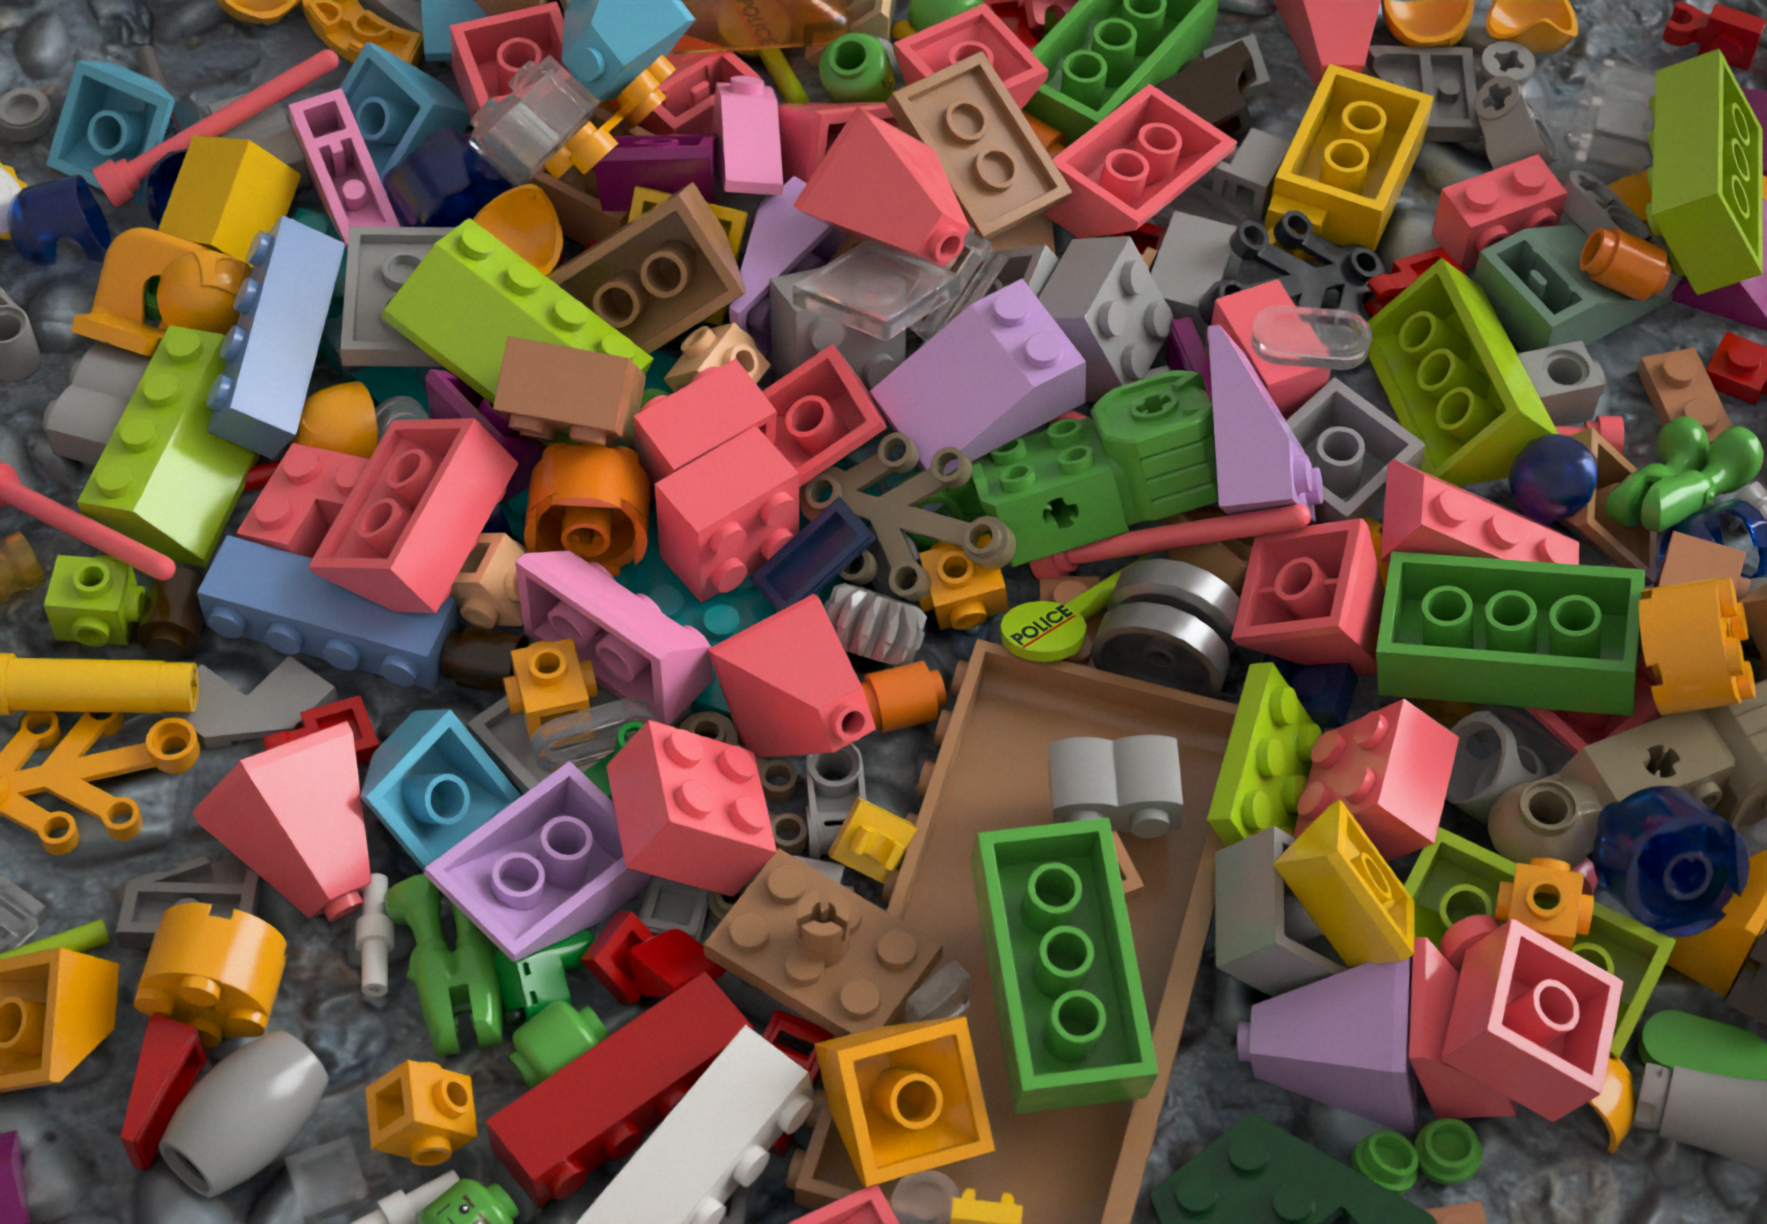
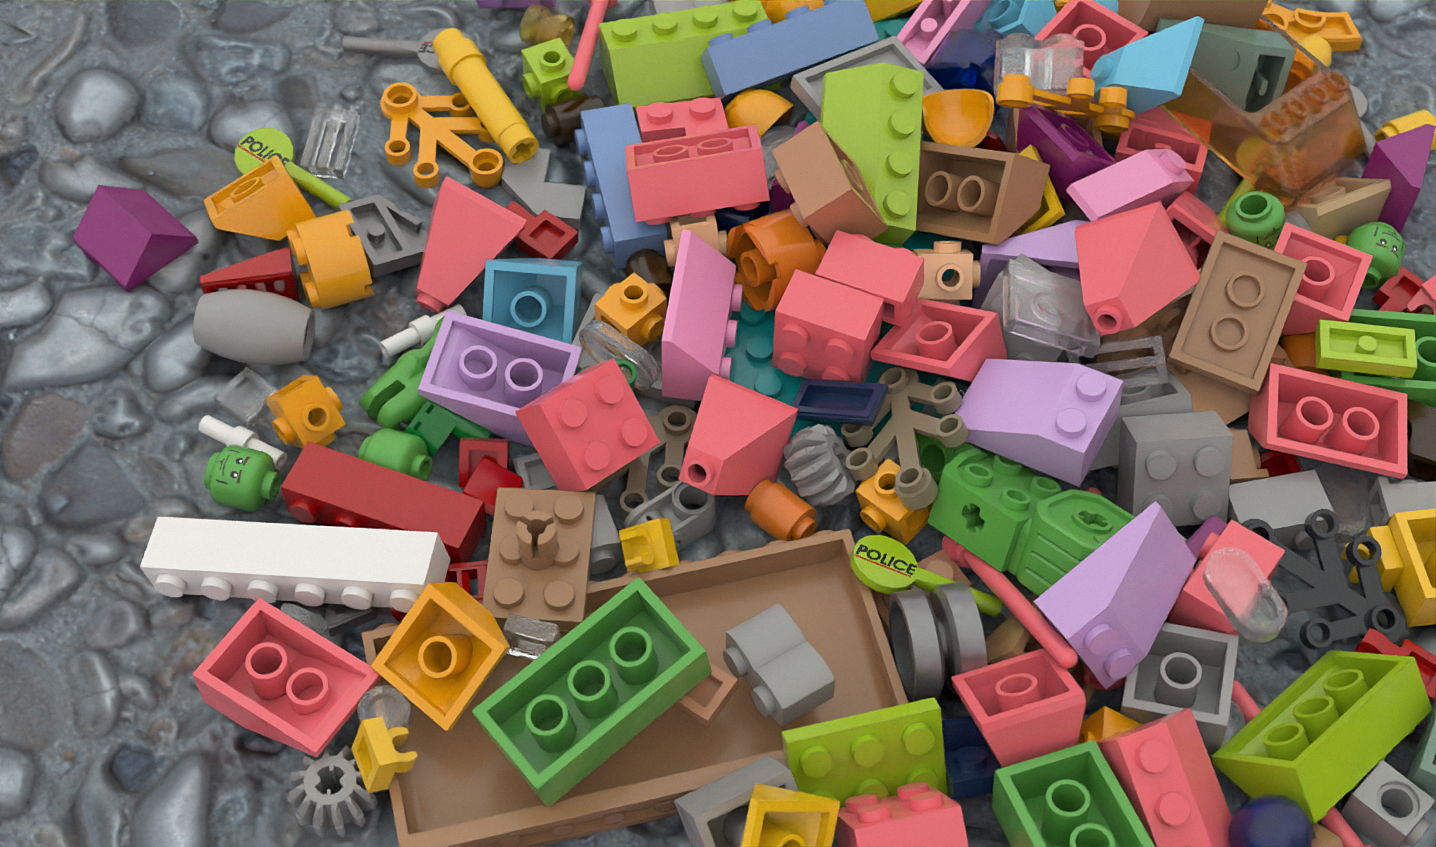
camera: 60 degrees right, 0 degrees up
none -> lime plate [1315,319,1417,378]

